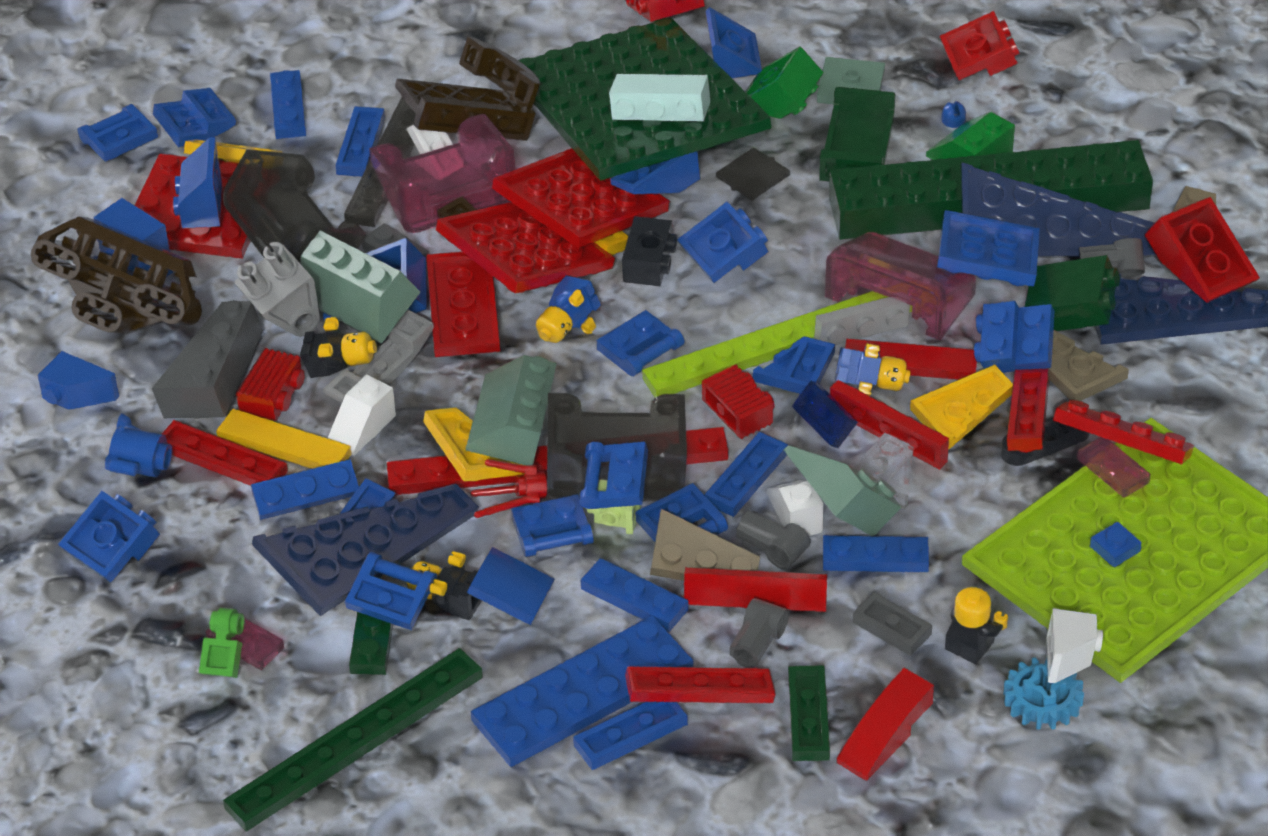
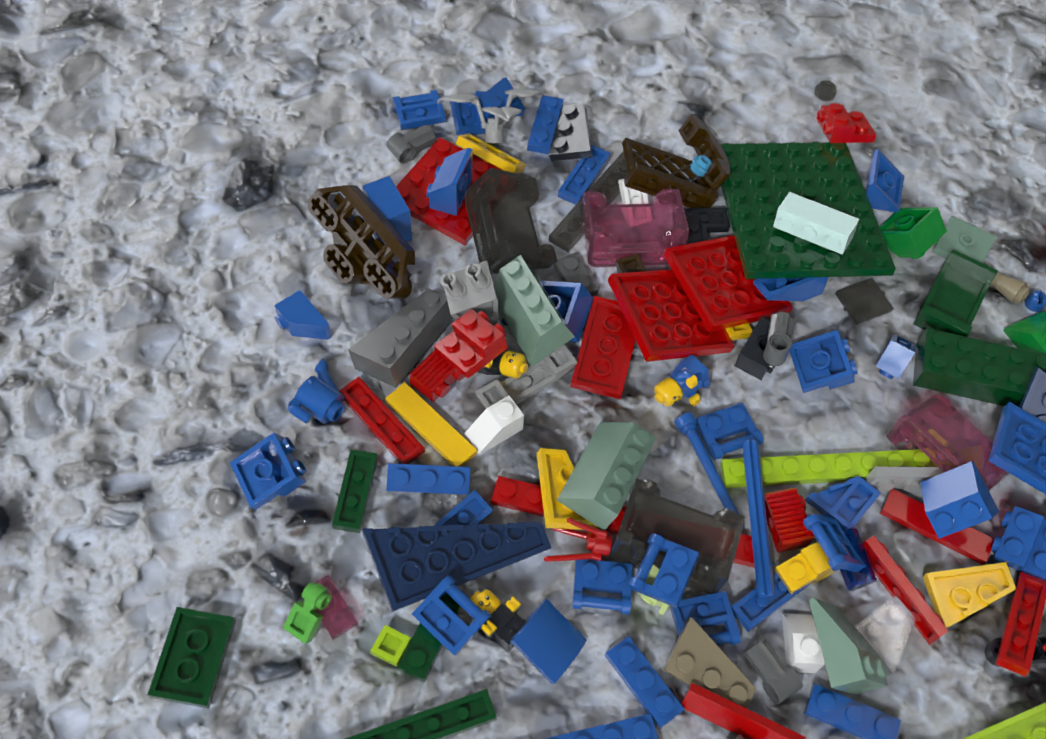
camera: 15 degrees right, 15 degrees up
piece [834,343,910,396] -> none
none -> dark green plate [147,607,236,709]
none -> dark green plate [332,449,378,533]
none -> lime plate [370,625,411,667]
none -> dark grey piece [386,125,436,164]
none -> red plate [434,309,508,379]
none -> light grey plant [437,88,543,143]
none -> blue wing [479,77,526,121]
none -> wing [548,103,593,161]
none -> blue piece [674,412,745,531]
none -> black plate [678,208,730,245]
none -> dark azure plate [690,155,712,177]
none -> blue axle [742,440,775,599]
none -> dark grey piece [763,312,794,366]
none -> yellow brick [775,542,836,594]
none -> blue plate [803,514,865,572]
none -> slope [876,333,916,379]
none -> blue slope [920,461,1000,539]
none -> dark tan cone [990,273,1031,305]

